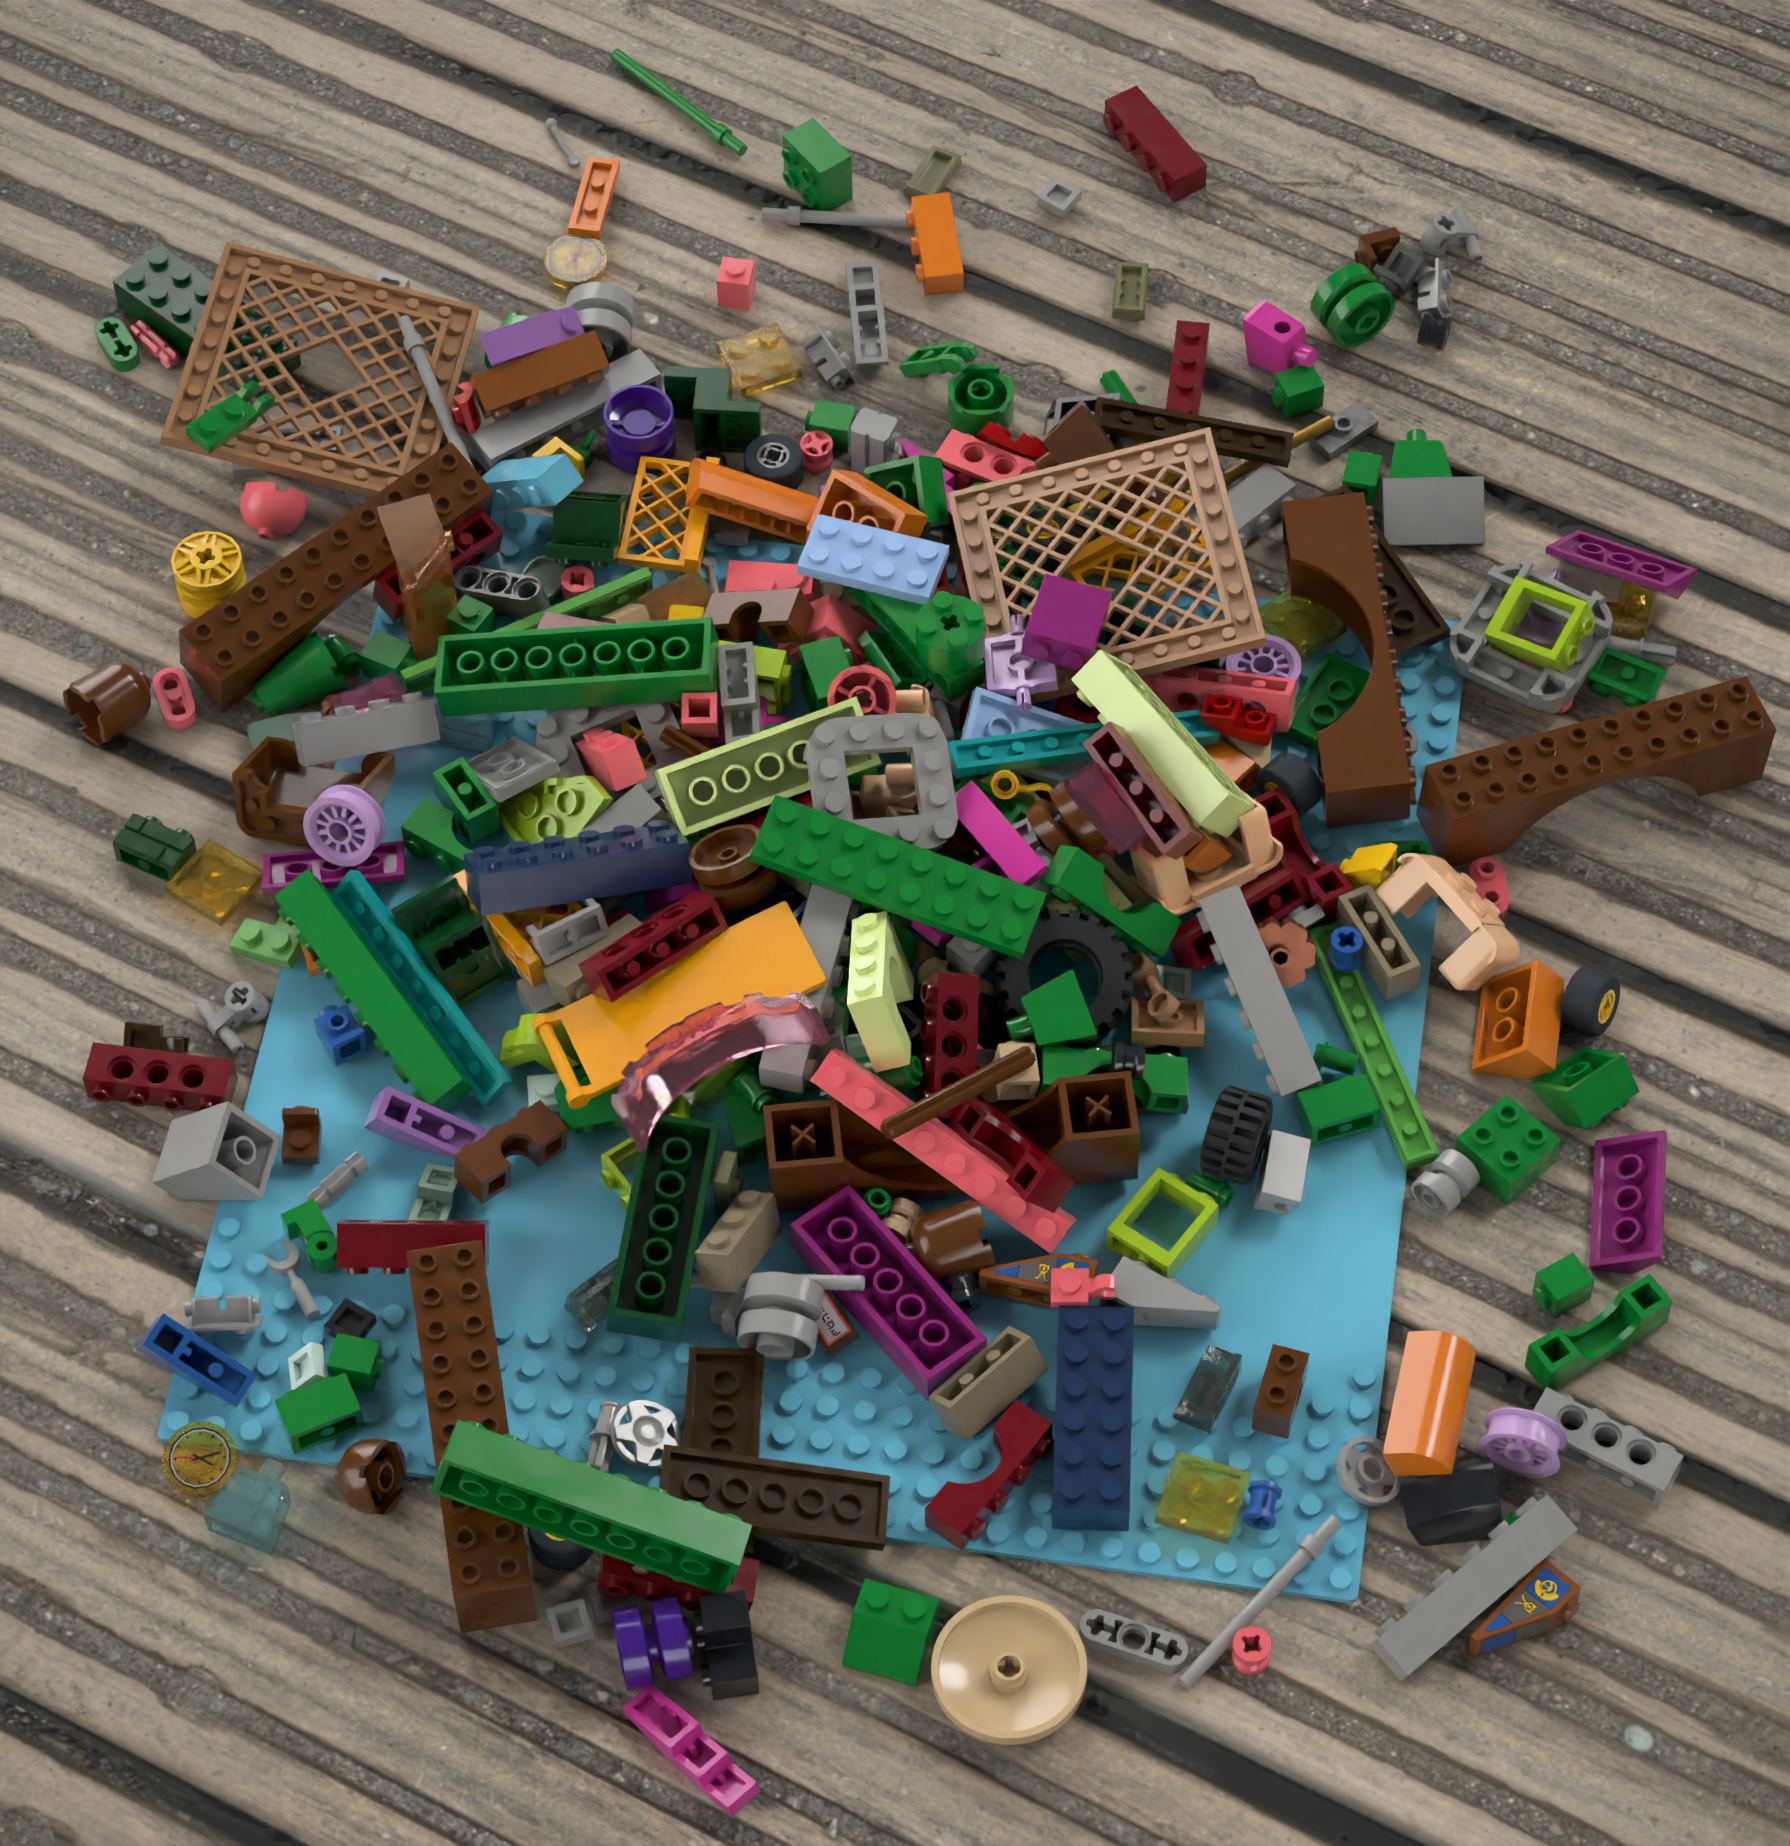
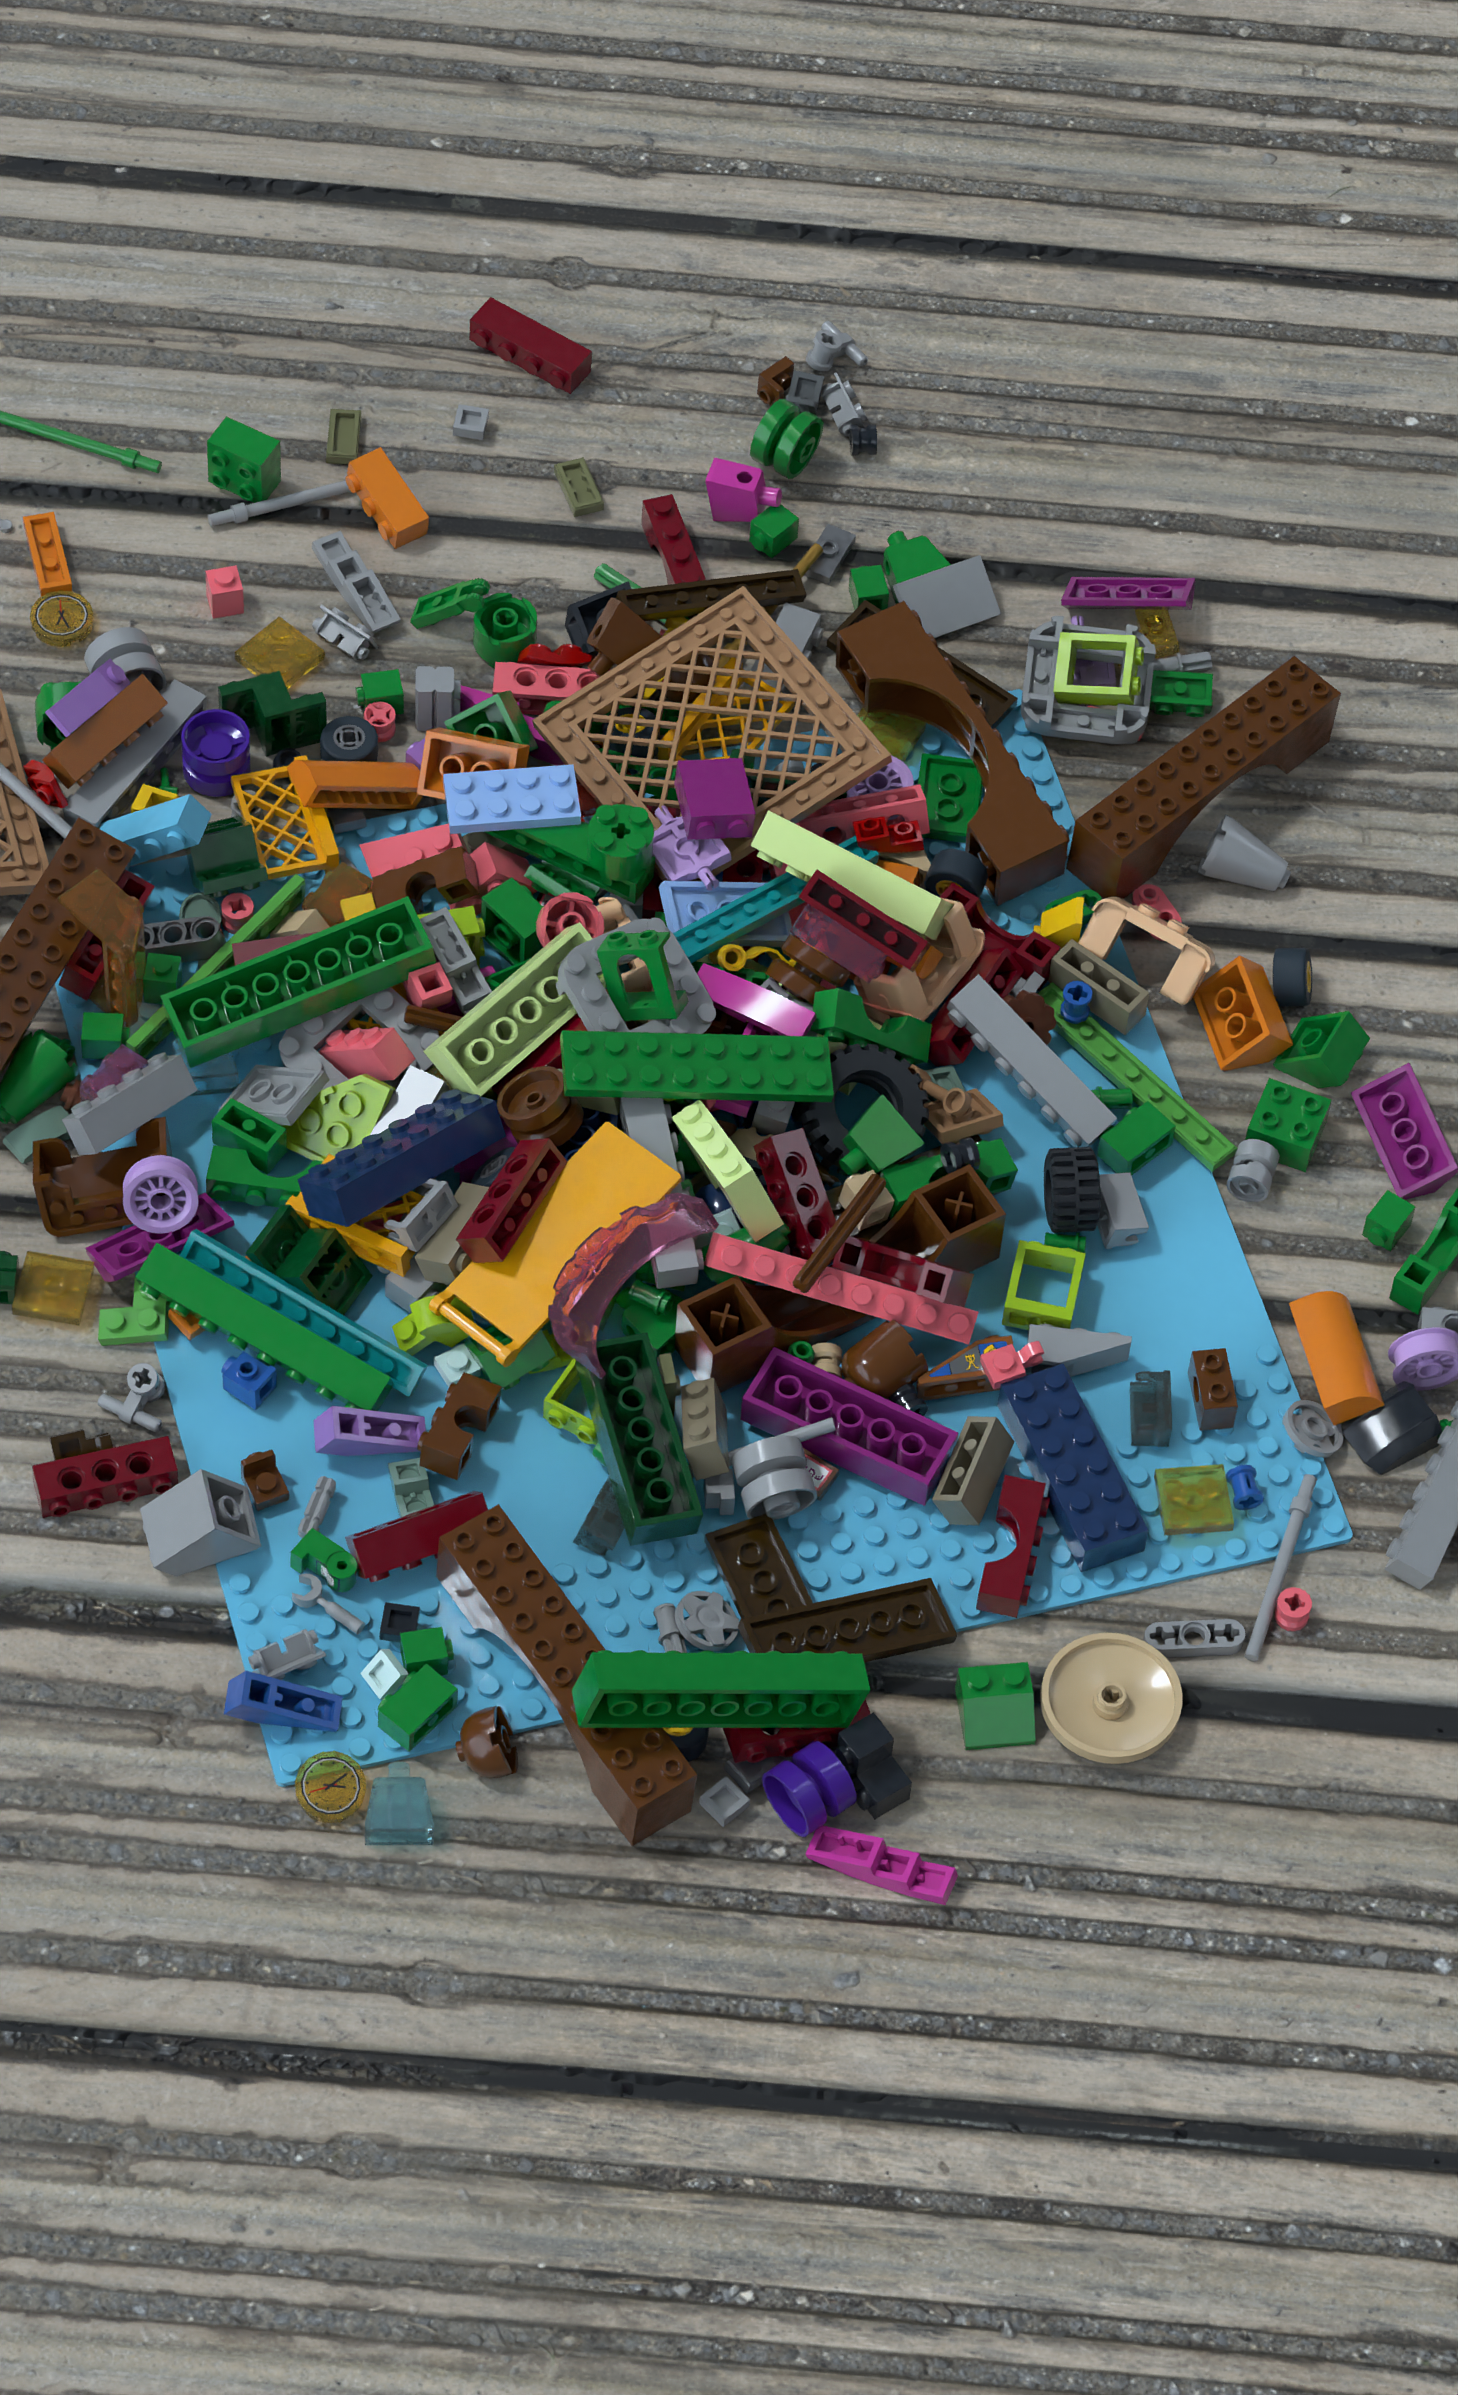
camera: 30 degrees left, 0 degrees up
none -> green panel [597,930,689,1021]
none -> light grey cone [1197,814,1291,892]

